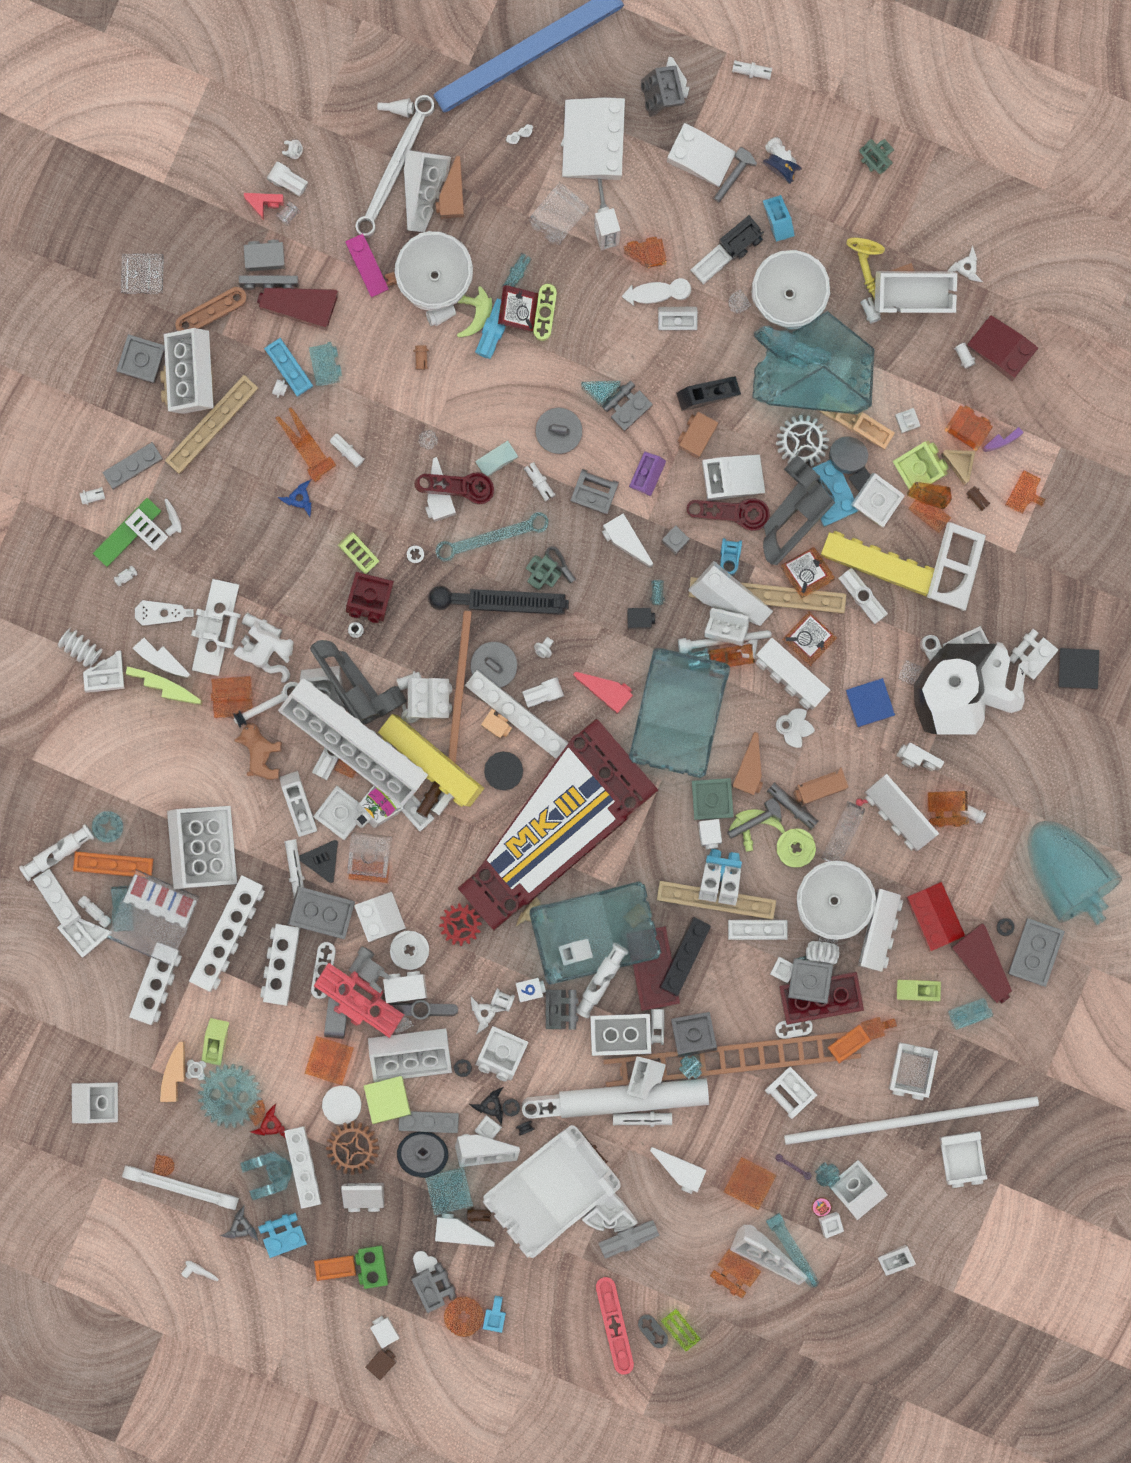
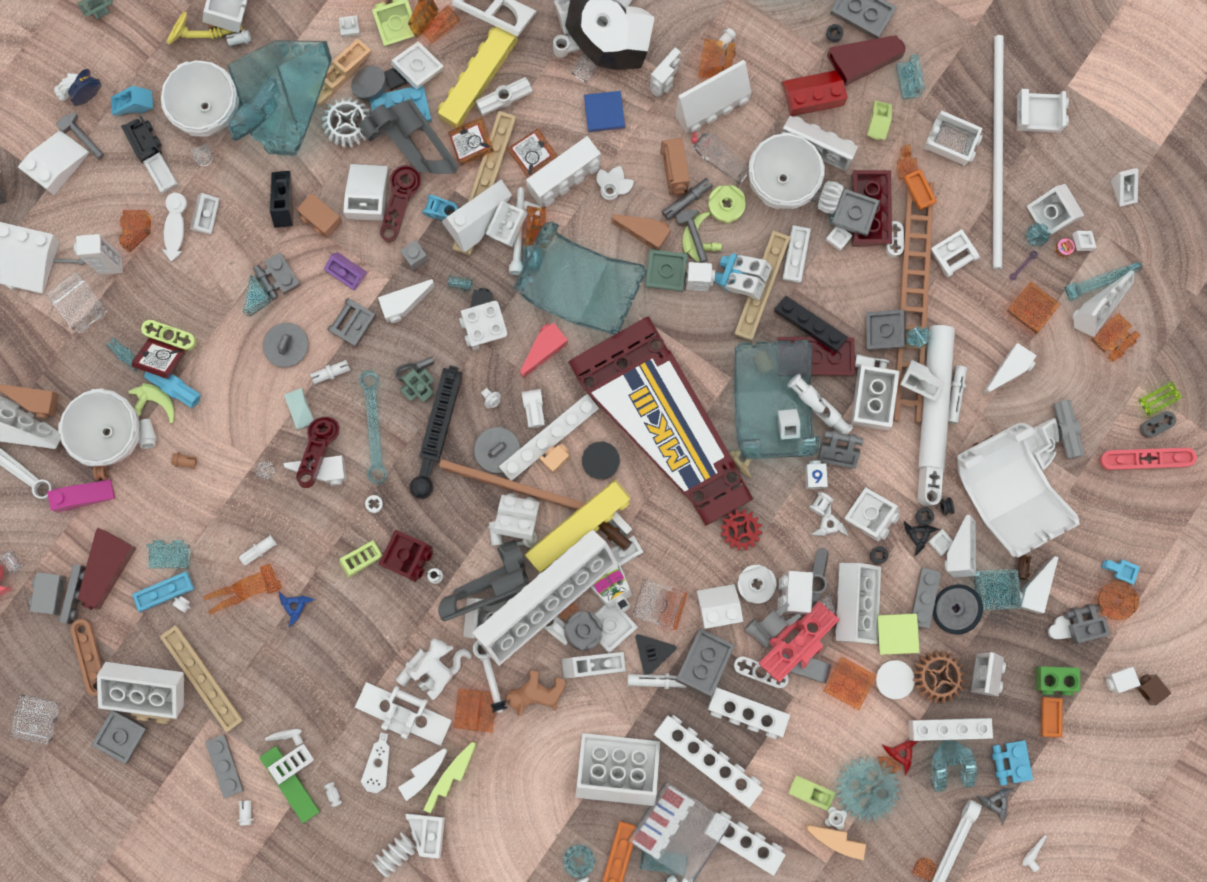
camera: 80 degrees left, 5 degrees down
none -> white bracket [459,301,507,351]
none -> flat silver tile [564,611,603,651]

